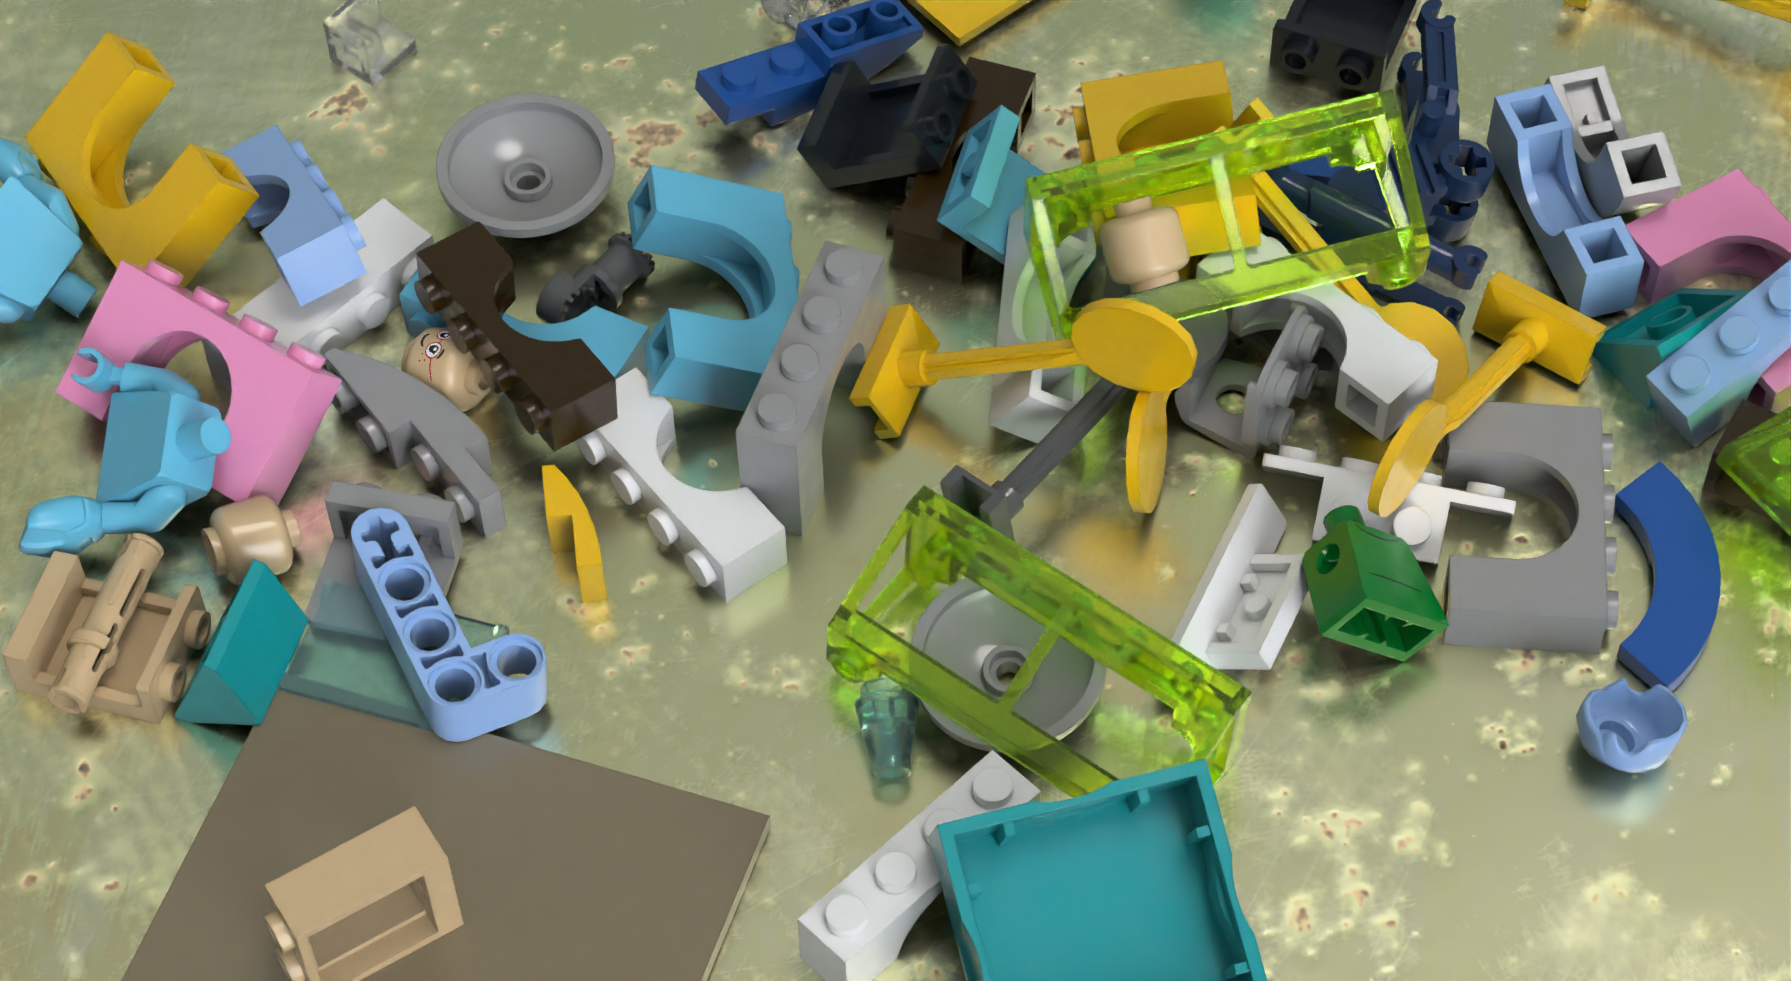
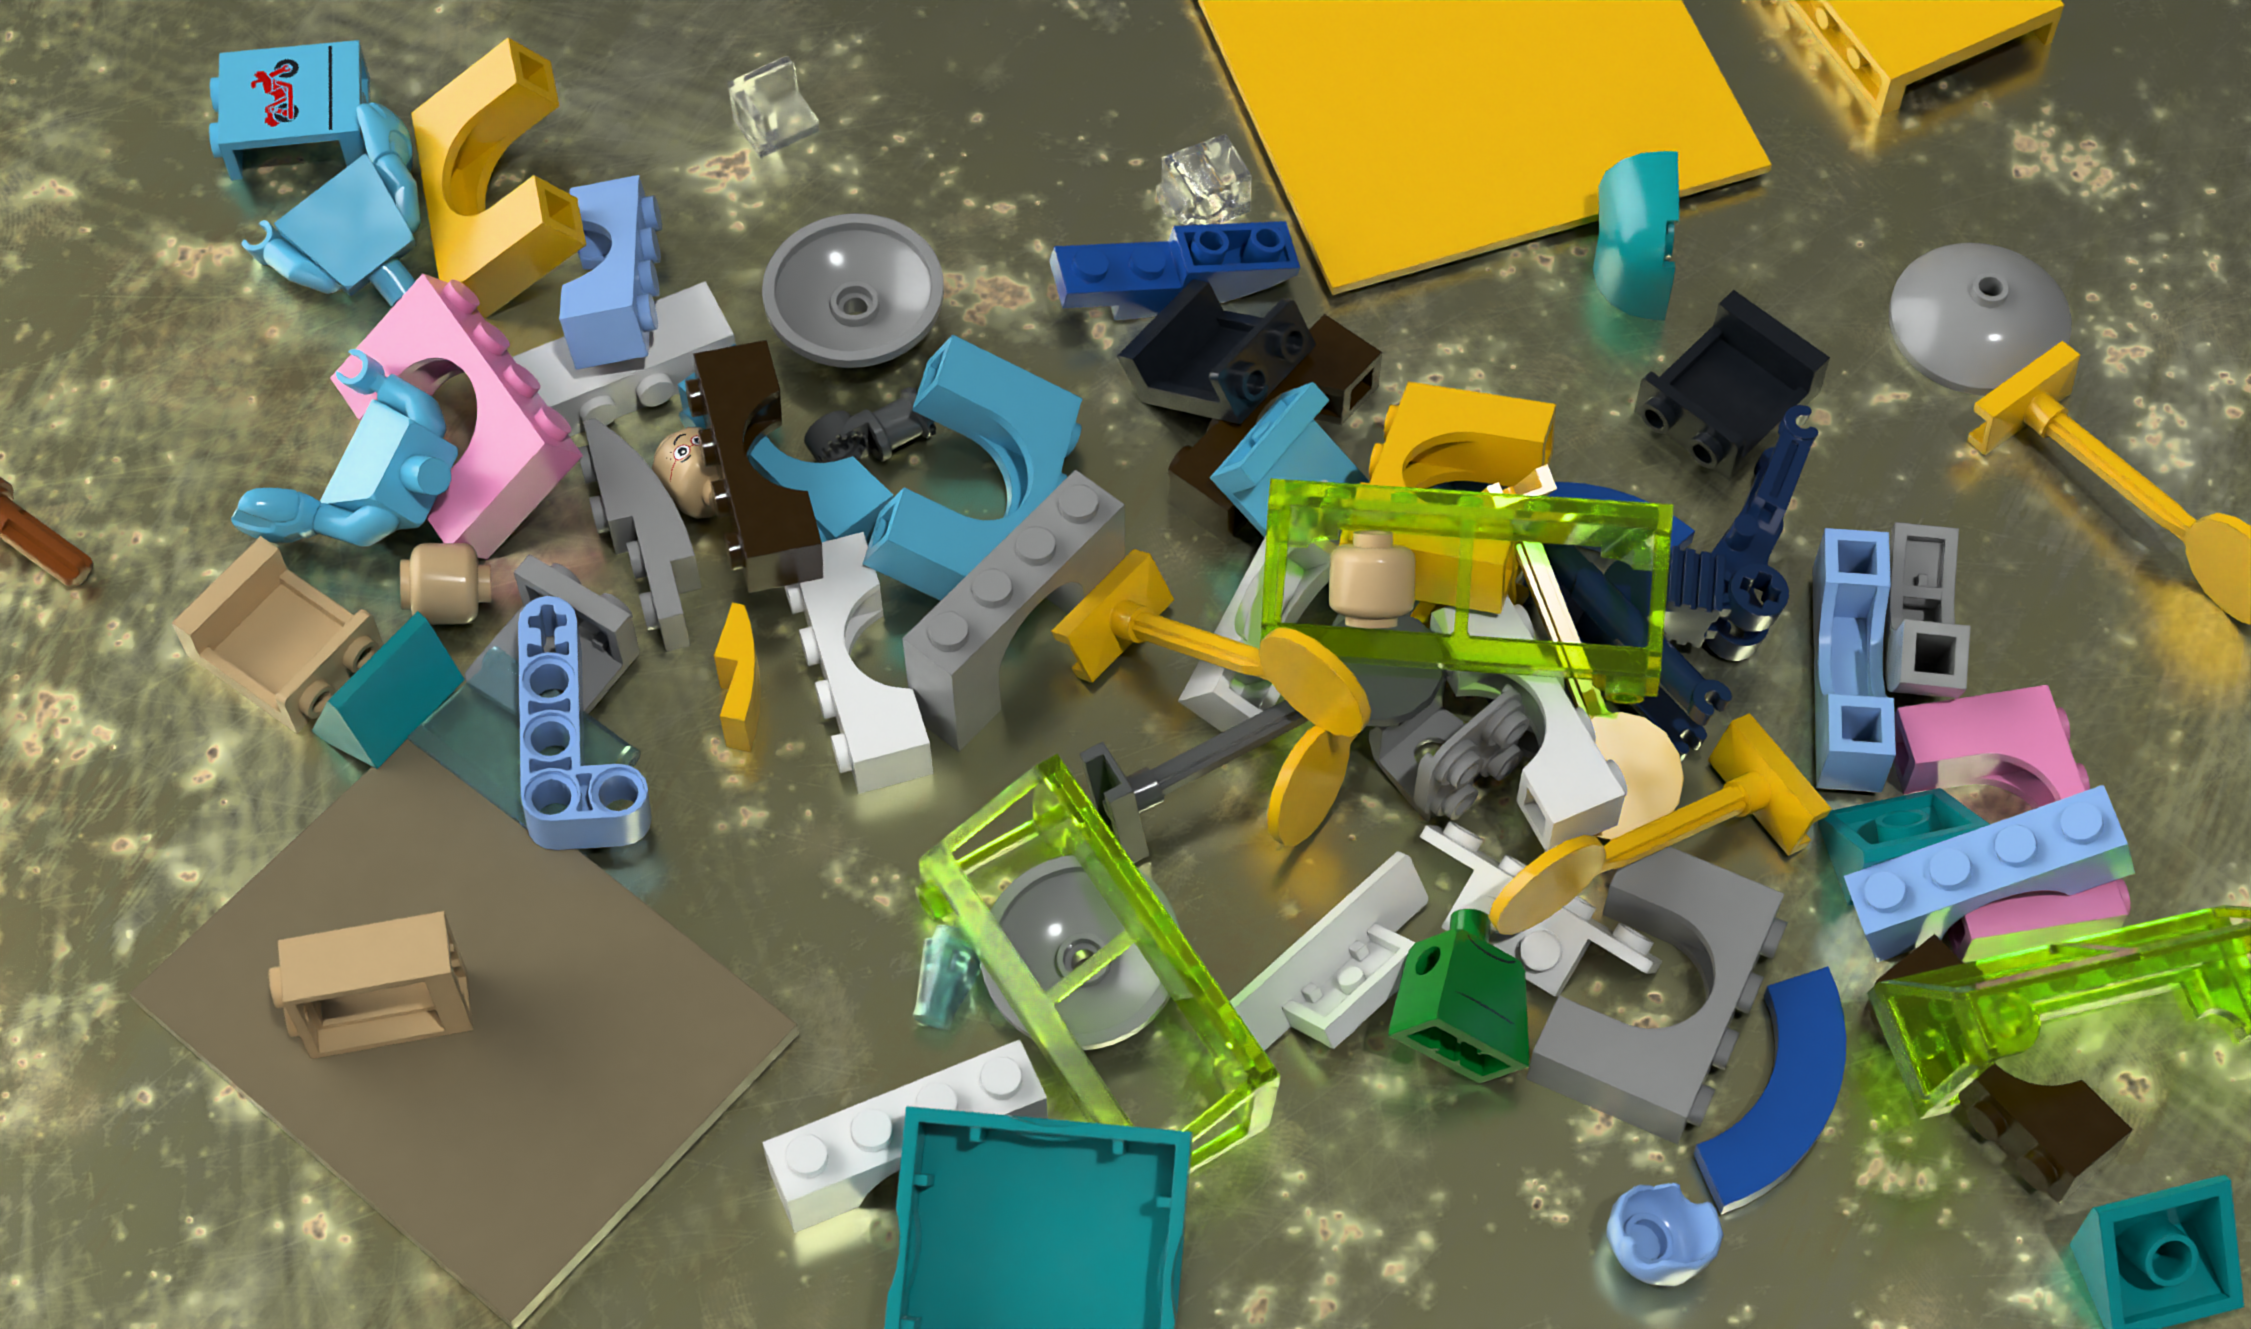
camera: 20 degrees right, 5 degrees up
tan pin [47,533,164,714] -> none

